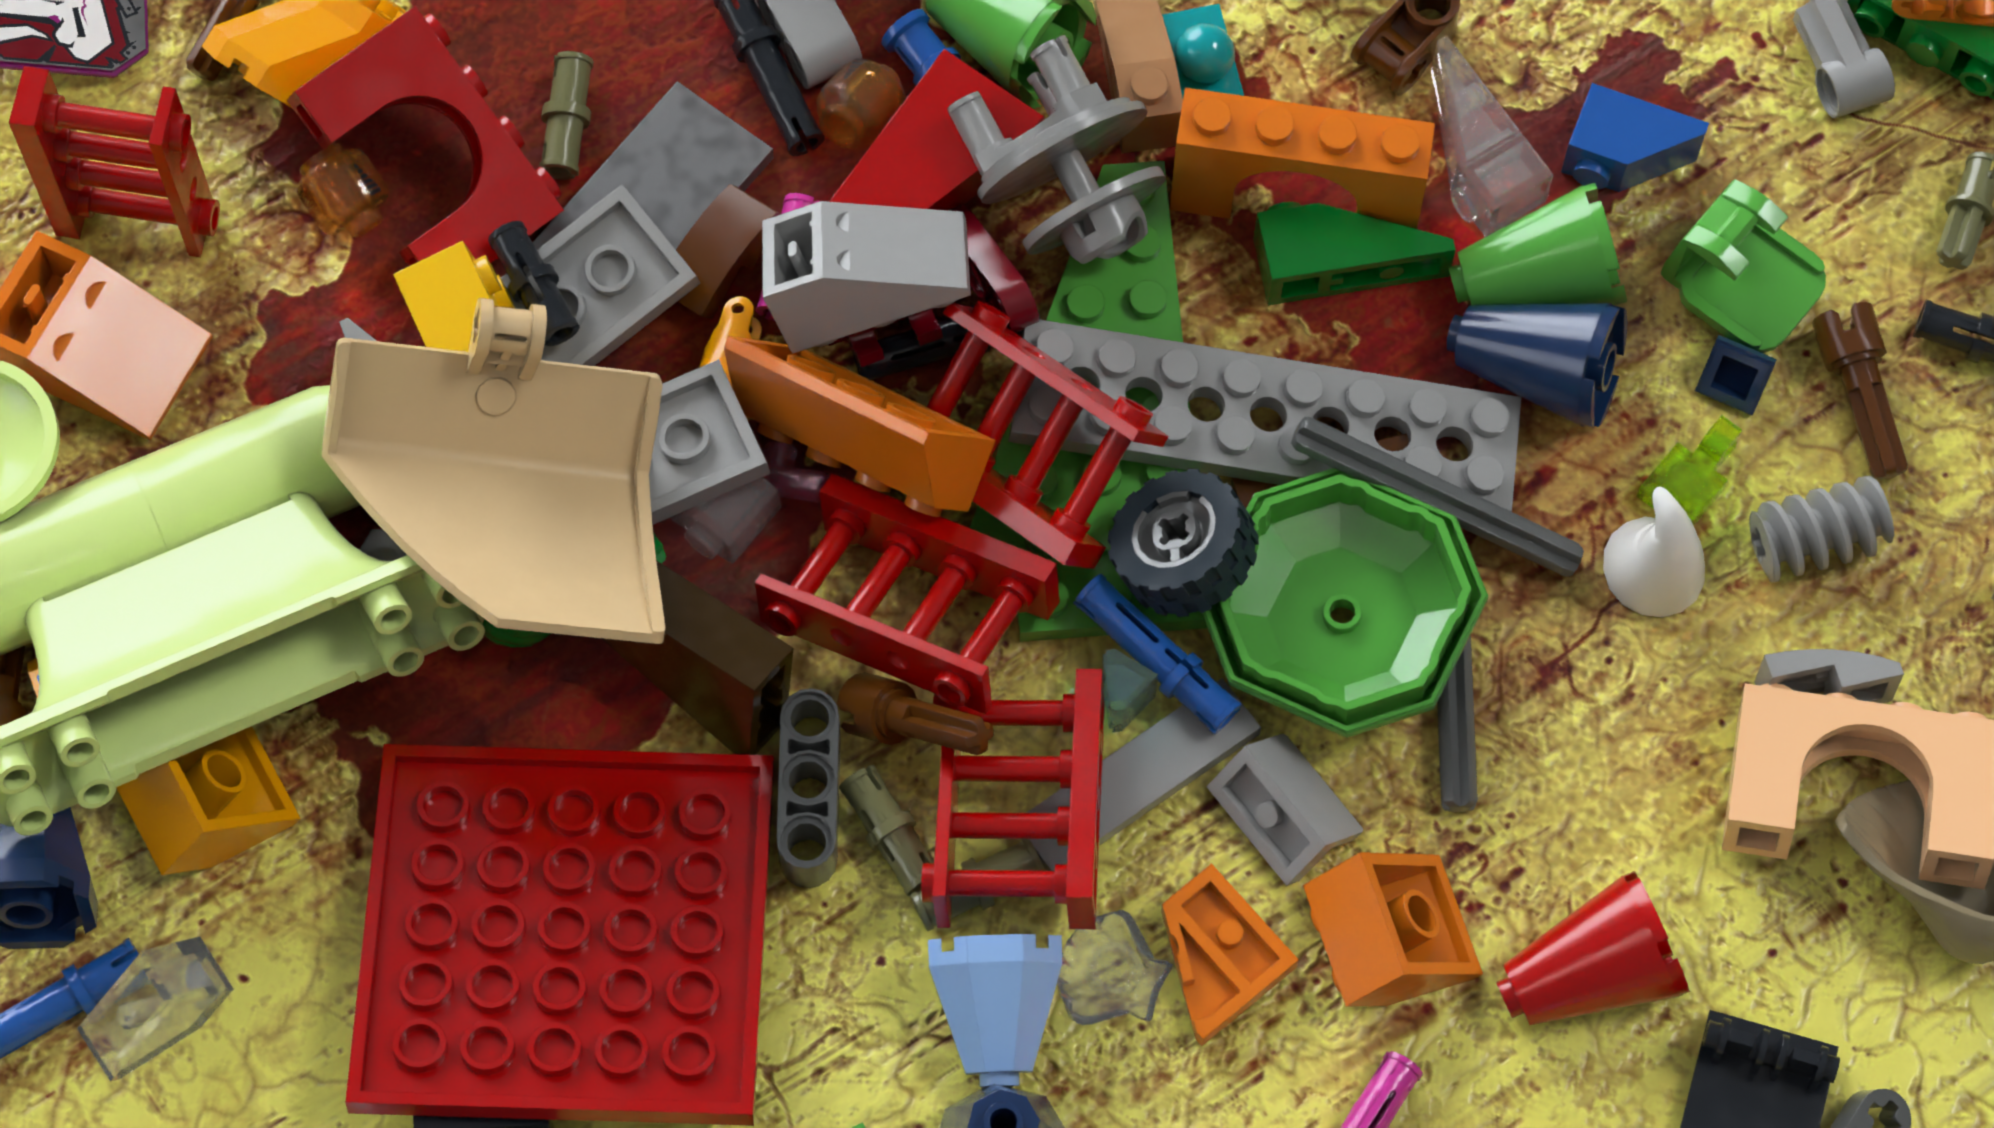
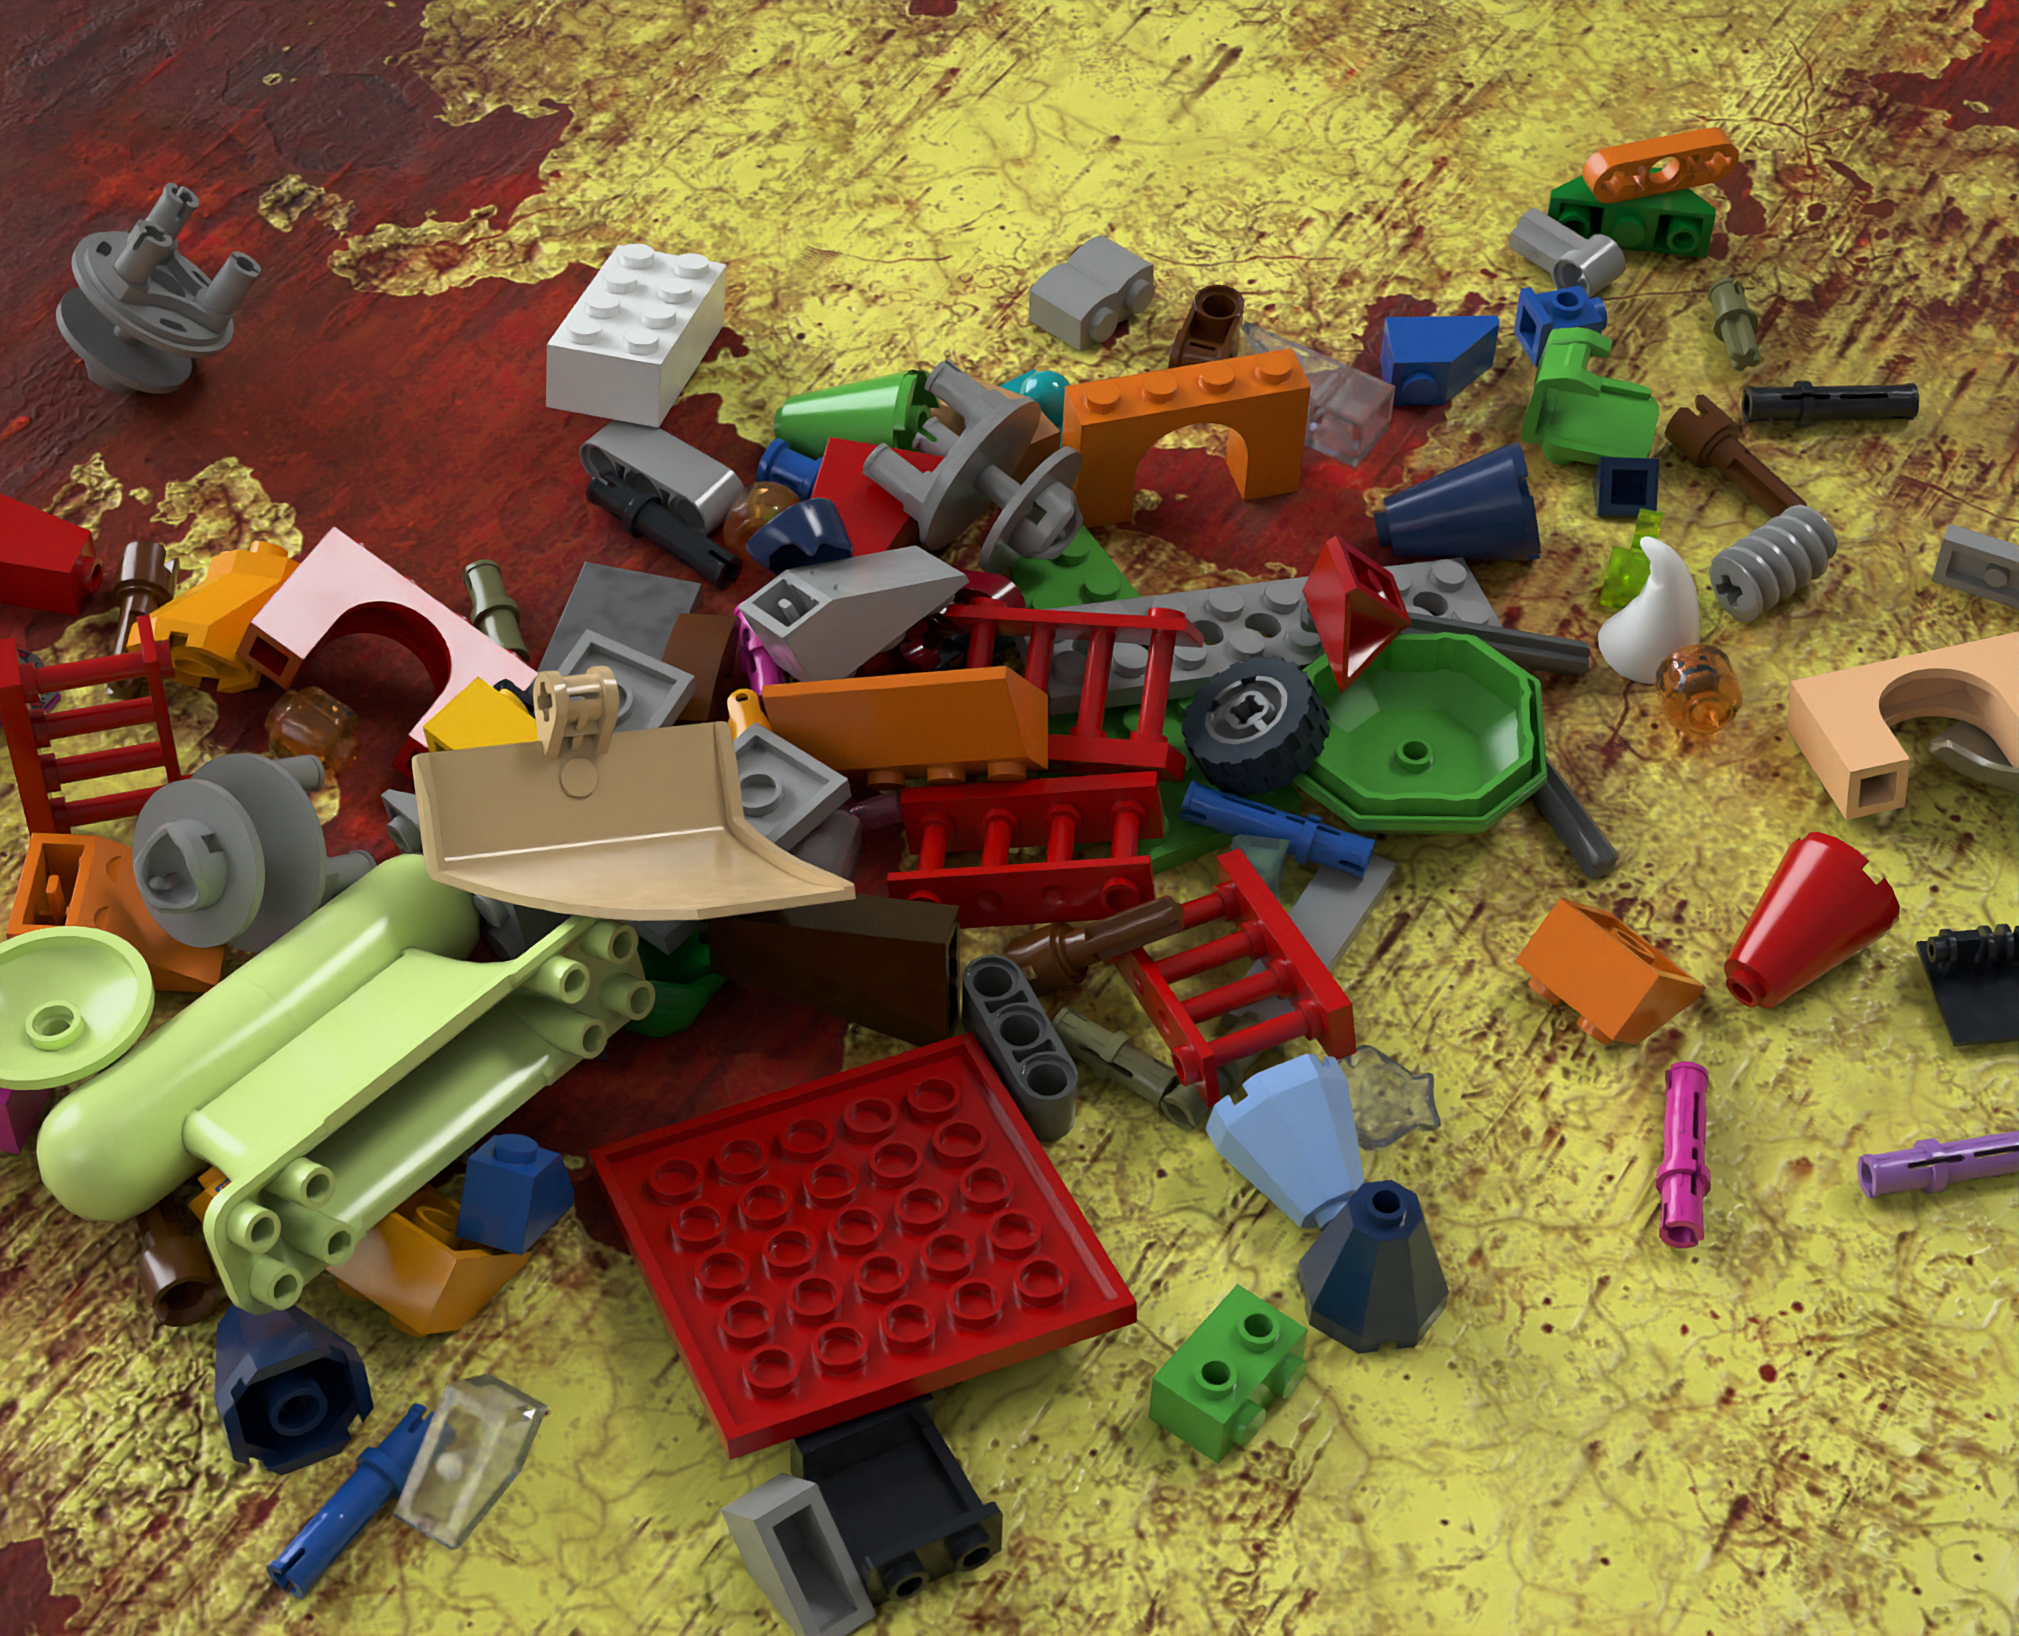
camera: 25 degrees left, 20 degrees down
orange wing [1161,863,1299,1046] -> none
light grey panel [1206,734,1363,886] -> none
green slope [1253,202,1456,306] -> none
bright green cone [1448,183,1627,306] -> none
light grey slope [1754,649,1904,703] -> none
none -> light grey piece [132,753,377,952]
none -> blue slope [456,1134,575,1255]
none -> dark blue hair [745,497,855,576]
none -> red slope [1302,535,1412,695]
none -> blue brick [1513,285,1607,367]
none -> clear orange head [1655,644,1743,735]

